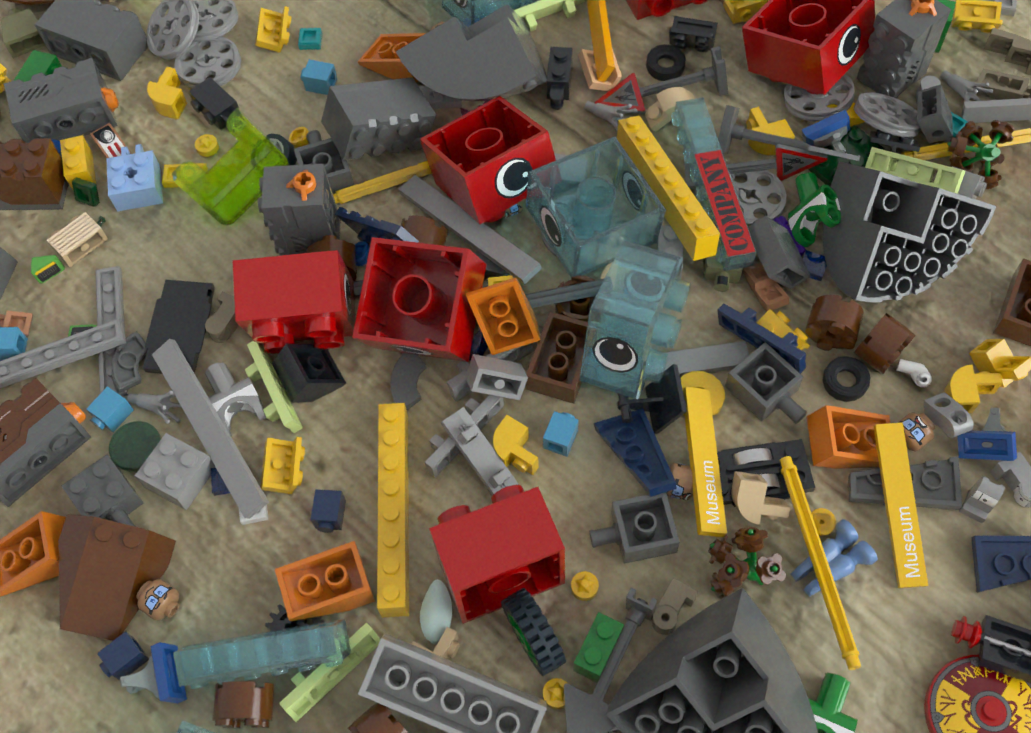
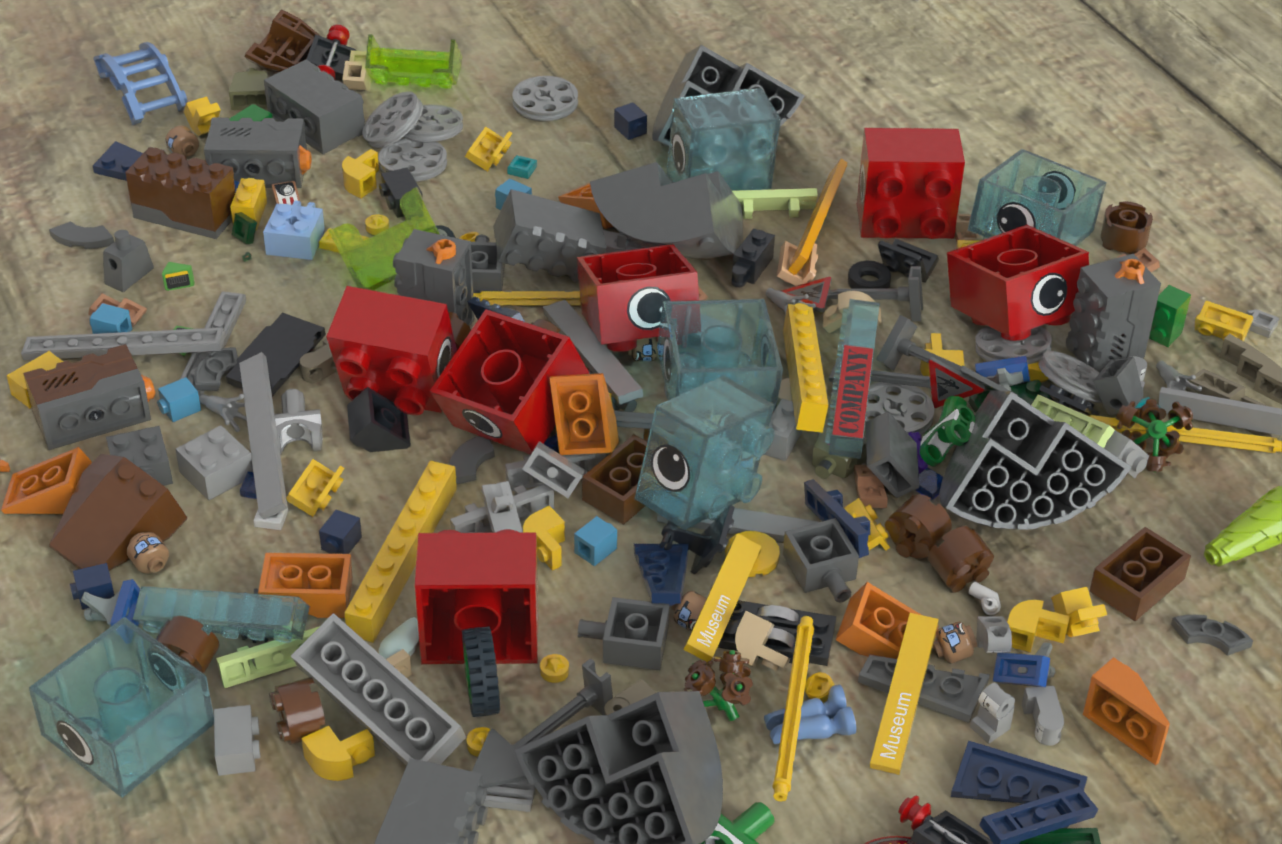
camera: 15 degrees right, 20 degrees down
tan brick [47,212,108,267] -> none
clear green tile [109,421,162,473] -> none
yellowish green hinge [245,341,303,433] -> none
green piece [573,612,624,683] -> none
black tyre [822,356,871,402] -> none

